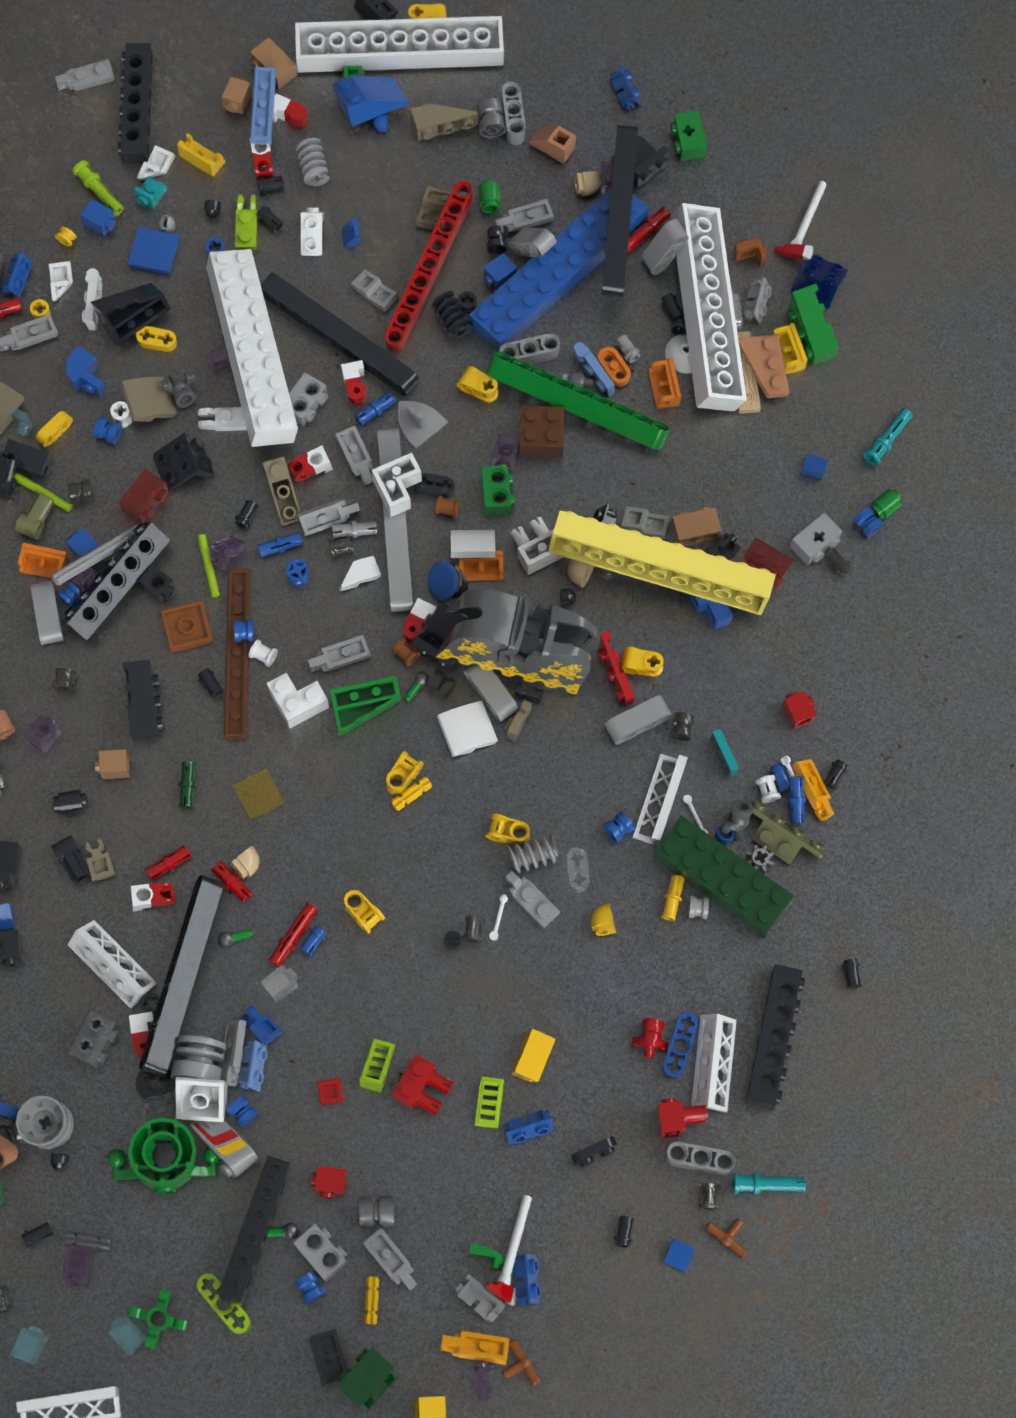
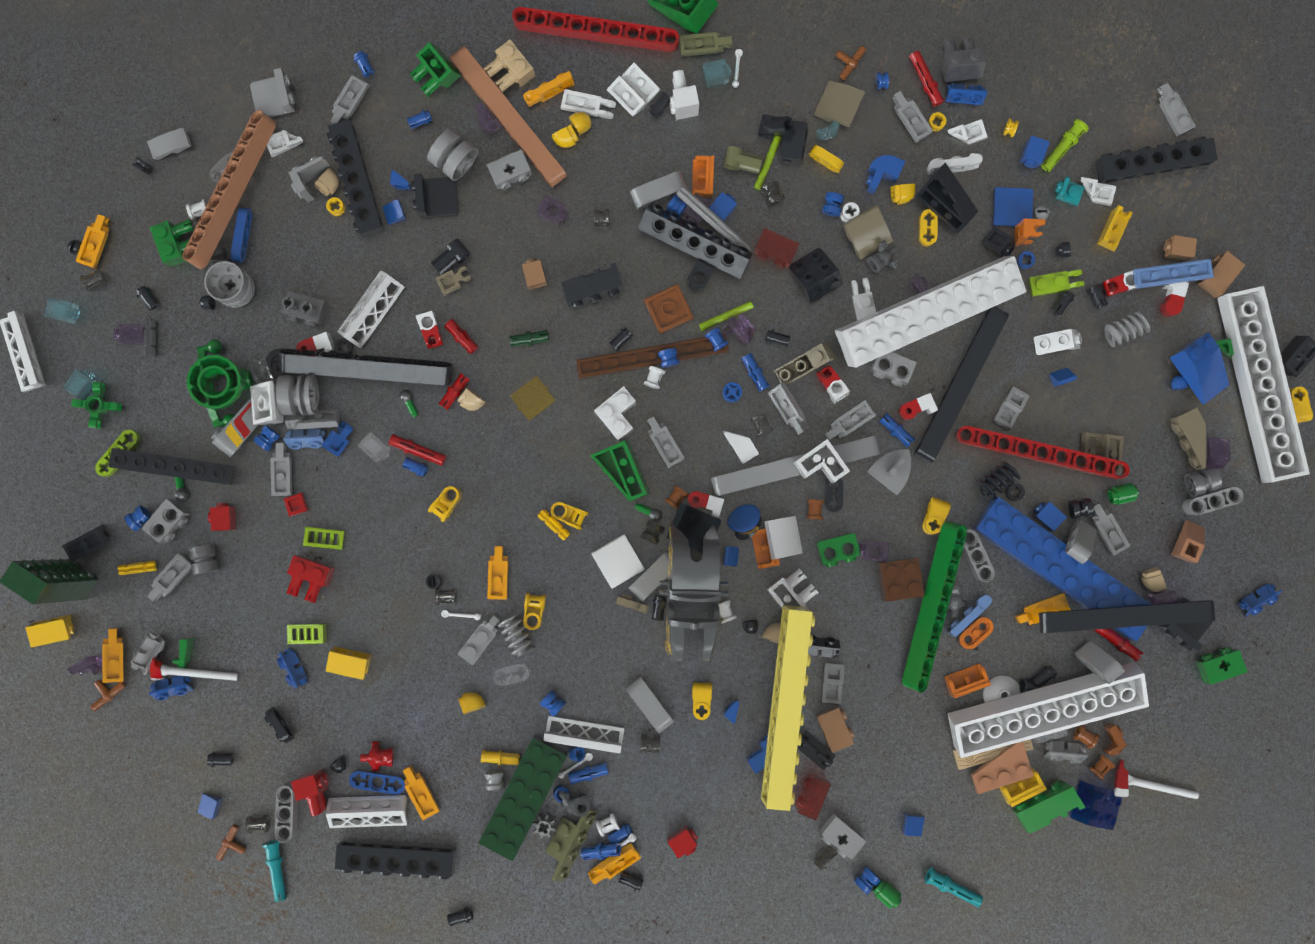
camera: 85 degrees right, 15 degrees up
black brick [53,789,88,815] -> none
light grey pin [332,520,377,539] -> none
red wing [597,631,634,707] -> none
light grey pin [615,335,640,363] -> none
teal tile [710,729,739,778] -> none
none -> light grey hinge [270,443,292,496]
none -> black hinge [329,756,347,773]
none -> light orange hinge [403,765,441,821]
none -> light orange hinge [487,546,509,600]
none -> blue hinge [568,746,585,762]
none -> blue pin [568,762,609,785]
none -> blue bush [705,327,729,352]
none -> blue slope [723,699,739,724]
none -> yellow piece [890,183,916,205]
none -> black bracket [982,226,1015,258]
none -> orange hinge [1014,218,1046,246]
none -> light orange hinge [1015,593,1070,625]
none -> dark orange bush [1073,724,1100,749]
none -> dark orange bush [1089,755,1116,781]
none -> clear purple bracket [1206,437,1231,469]

